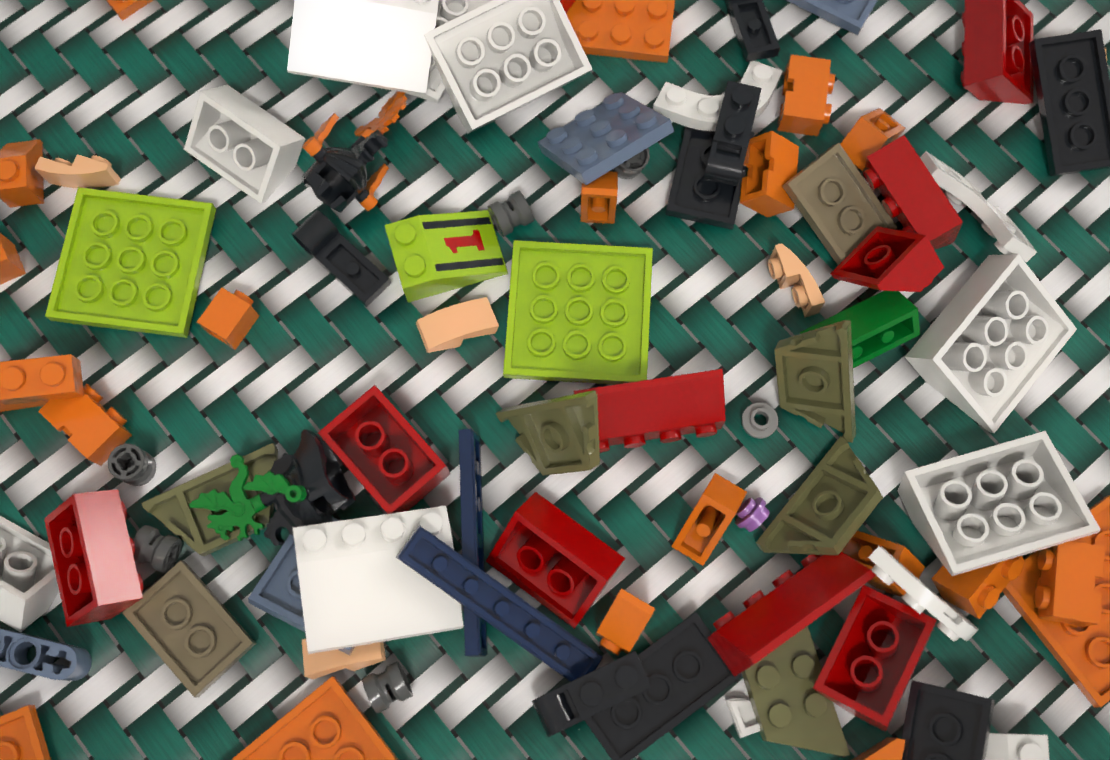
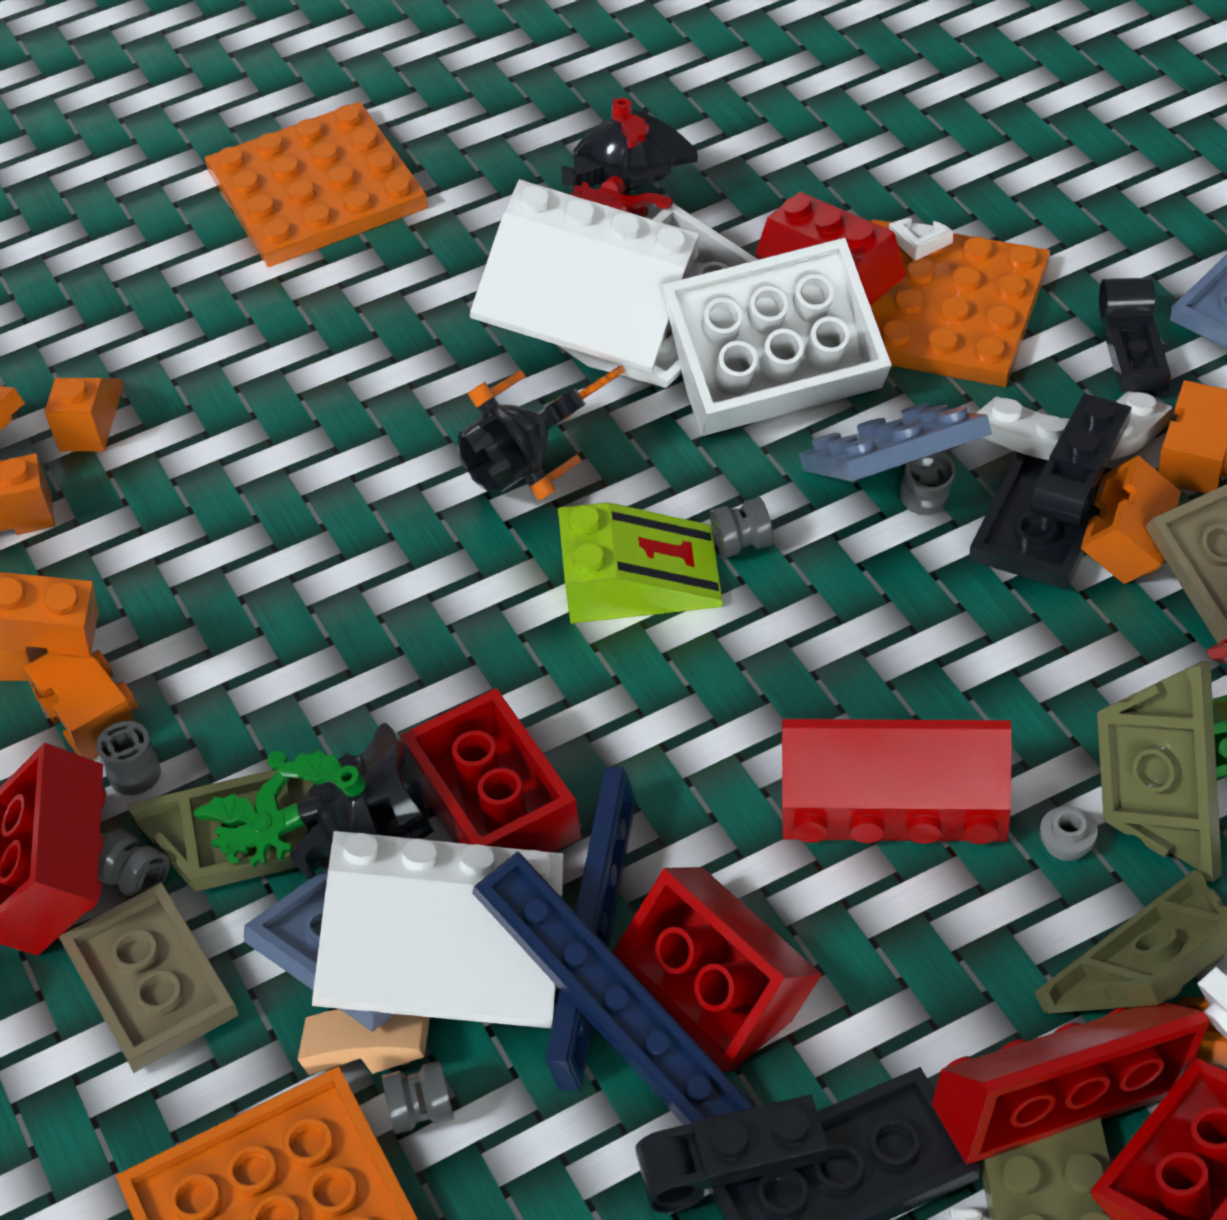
camera: 15 degrees right, 25 degrees down
light nougat slope [34,154,121,189] -> none
lime plate [45,187,216,338] -> none
white slope [184,85,305,204] -> none
orange brick [197,287,259,350] -> none
black plate [291,210,391,307] -> none
light nougat slope [416,297,499,353] -> none
olive wing [496,390,600,476] -> none
lime plate [503,240,653,385] -> none
orange slope [580,171,618,224] -> none
orange slope [596,588,655,656] -> none
orange slope [671,473,747,566] -> none
medium lavender plate [735,497,770,532] -> none
light nougat slope [768,244,825,317] -> none

